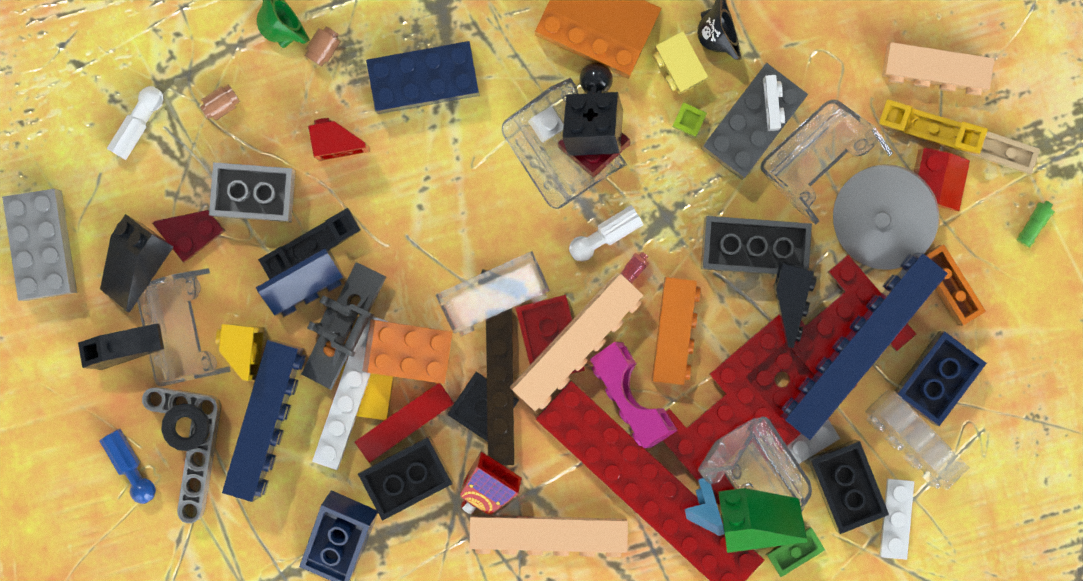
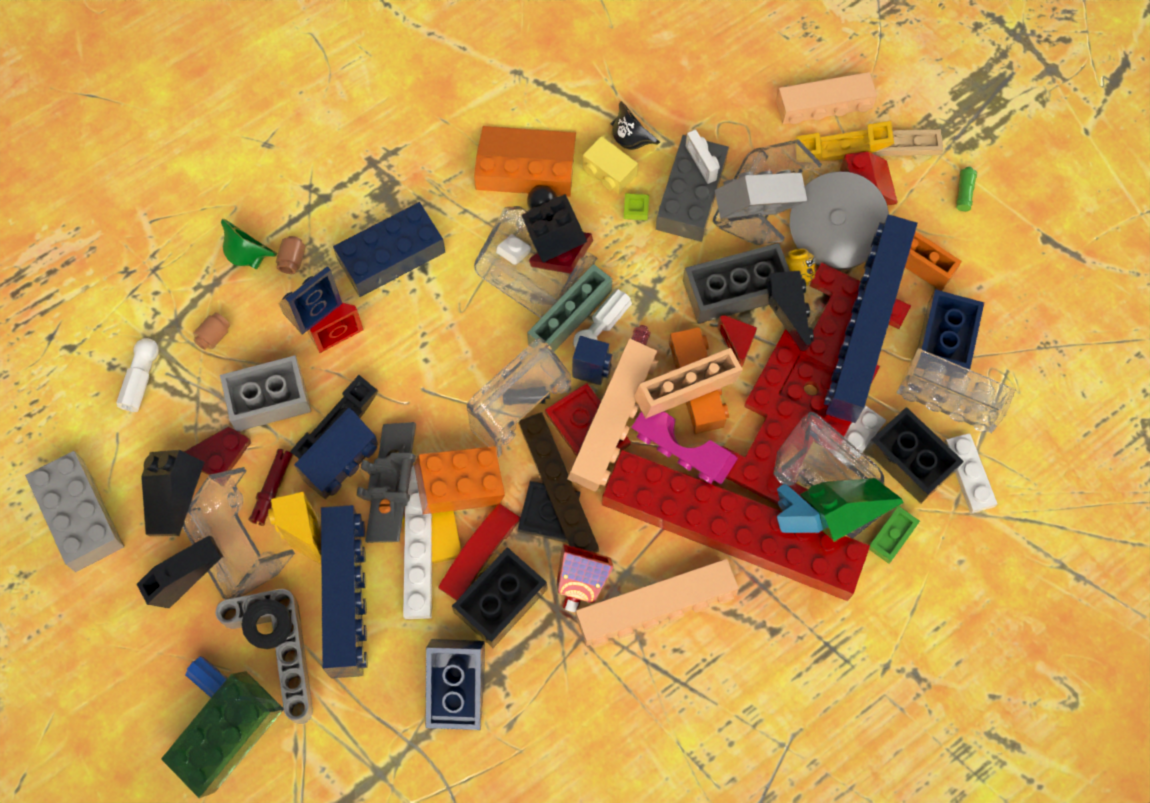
camera: 25 degrees left, 20 degrees down
none -> clear green brick [161,671,284,798]
none -> dark red pin [248,449,293,526]
none -> dark blue slope [279,266,342,335]
none -> sand green brick [527,264,612,360]
none -> dark blue brick [572,336,613,385]
none -> light nougat brick [634,348,743,419]
none -> light grey brick [715,170,807,218]
none -> red slope [717,315,757,367]
none -> yellow head [785,249,816,286]

